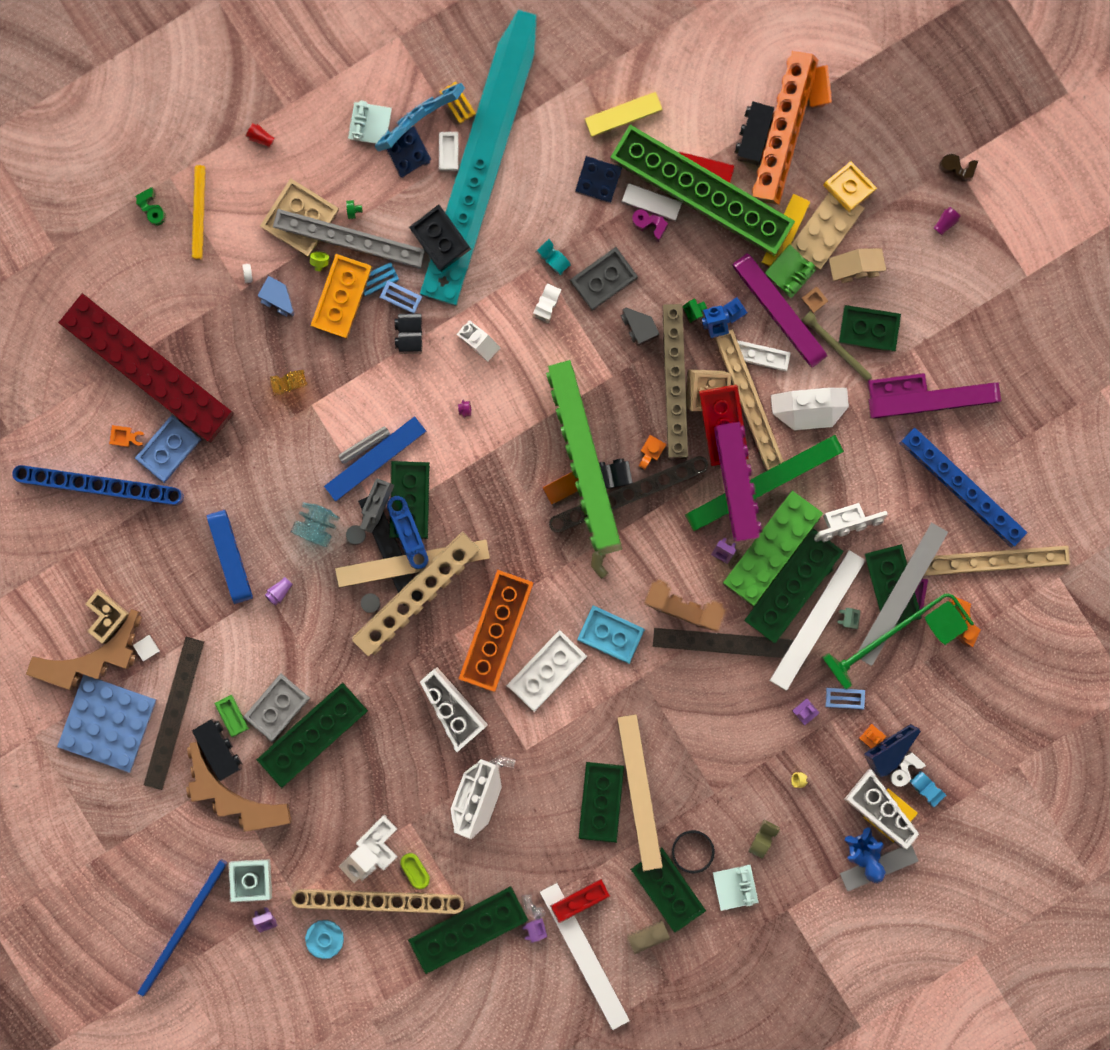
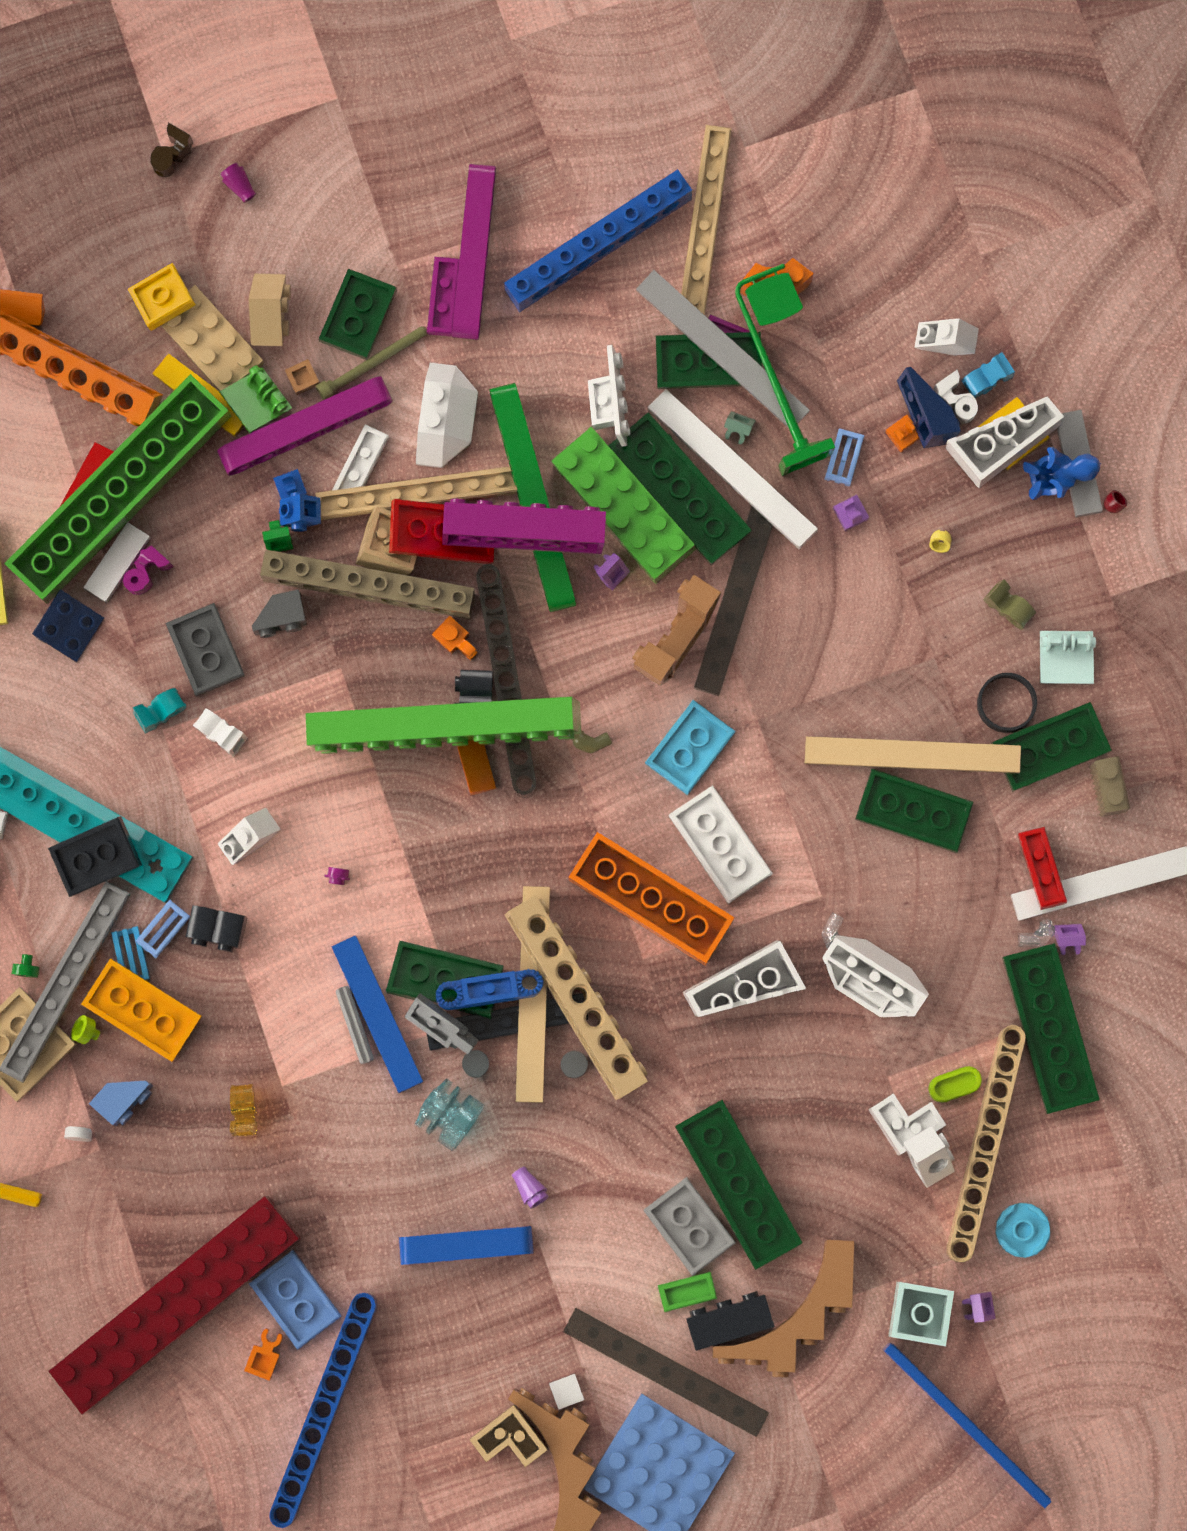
camera: 75 degrees left, 5 degrees down
black brick [734,101,775,165] -> none
none -> white slope [915,319,979,356]
none -> dark red hinge [1104,490,1128,513]

